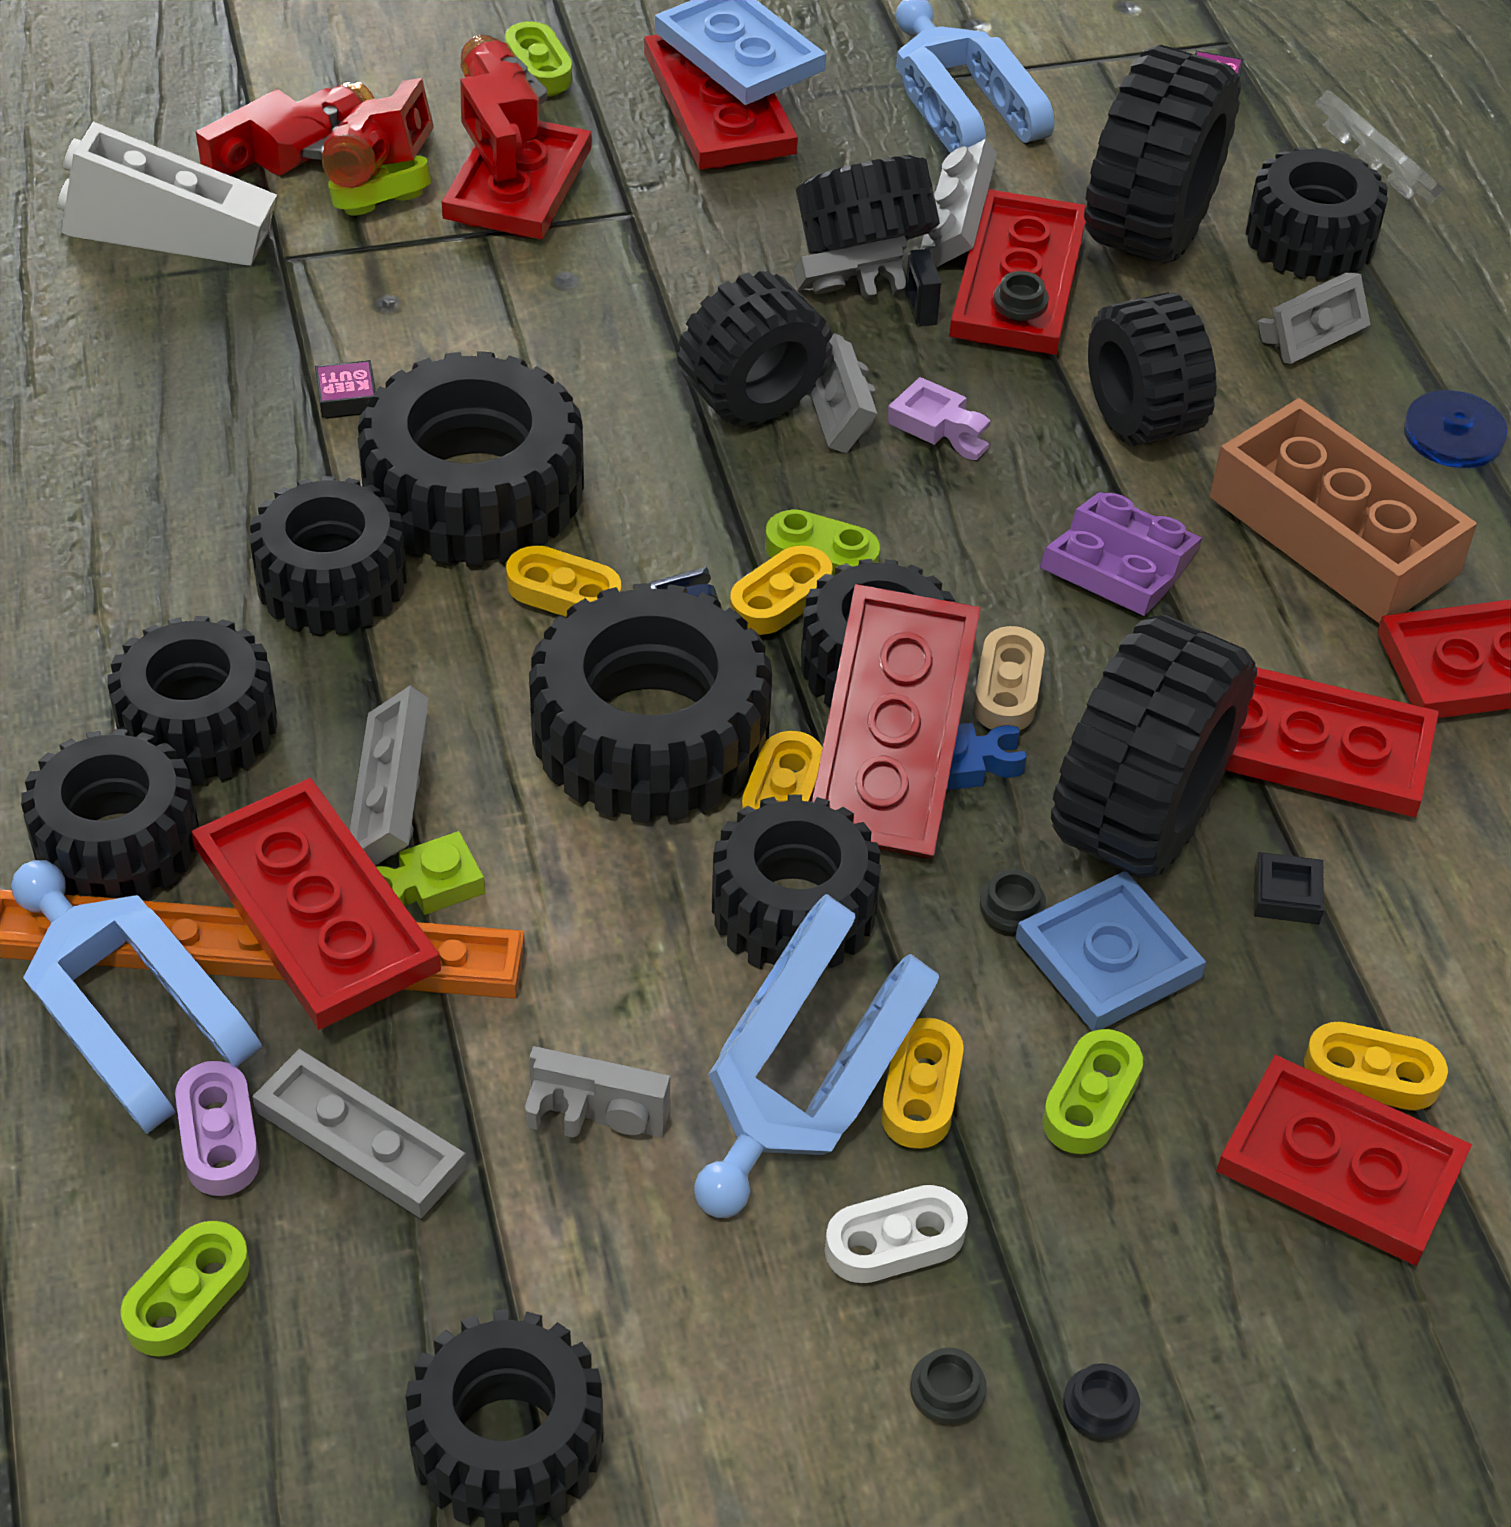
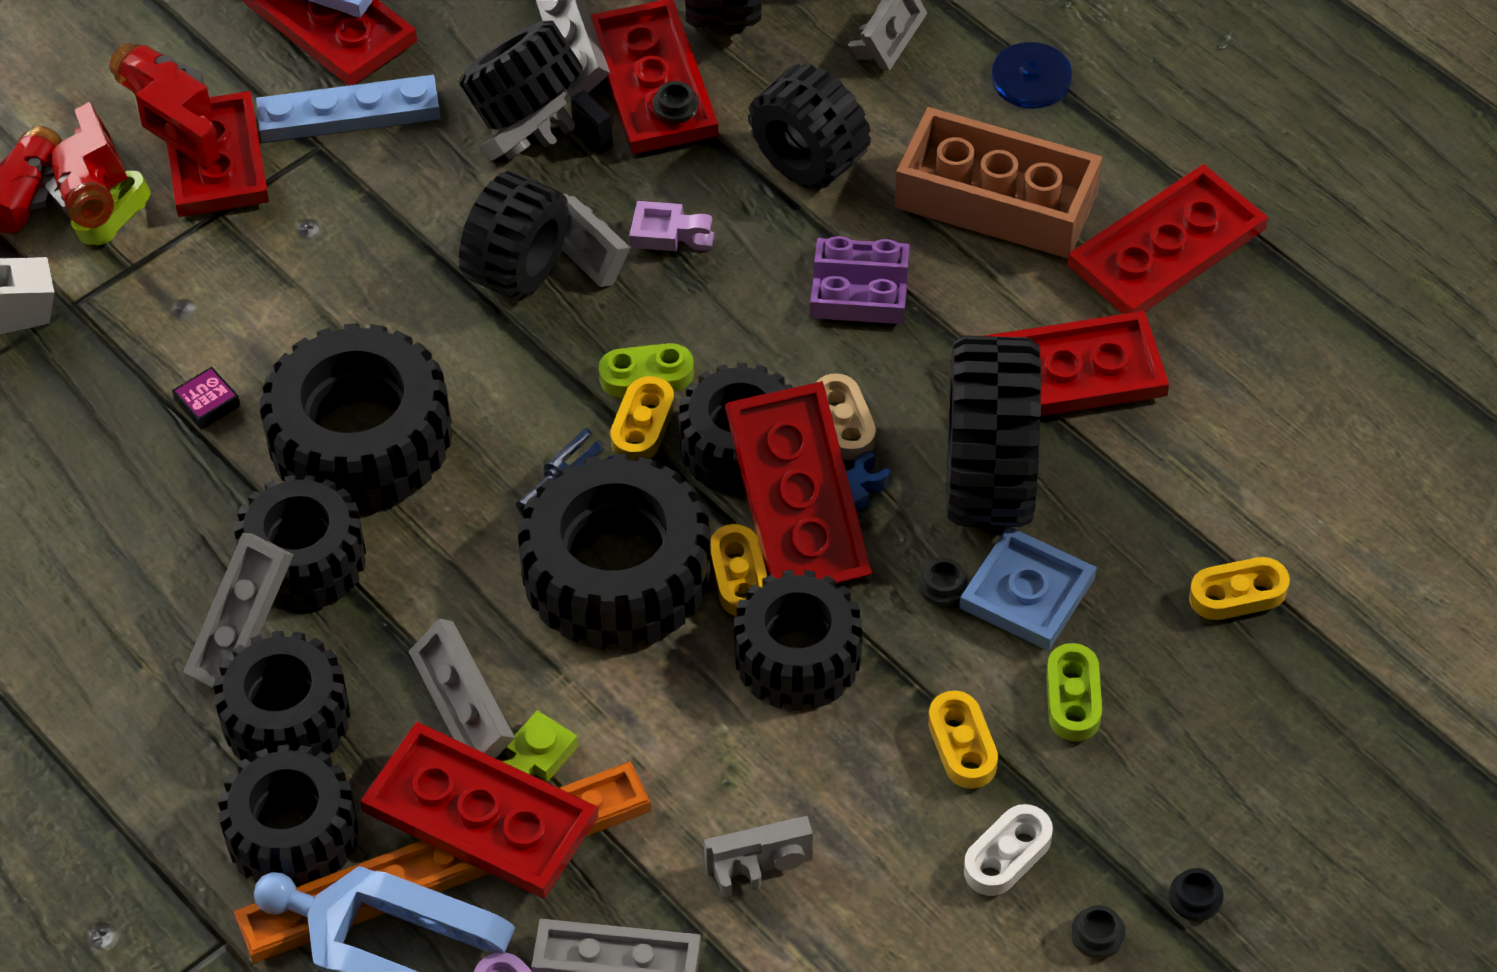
camera: 25 degrees left, 5 degrees up
lime plate [505,21,572,97] -> none
yellow plate [506,546,621,617] -> none
light blue piece [694,894,939,1218] -> none
red plate [1216,1055,1472,1266] -> none
black tile [1254,852,1324,925] -> none
none -> light grey plate [183,533,294,688]
none -> light blue plate [256,75,441,143]

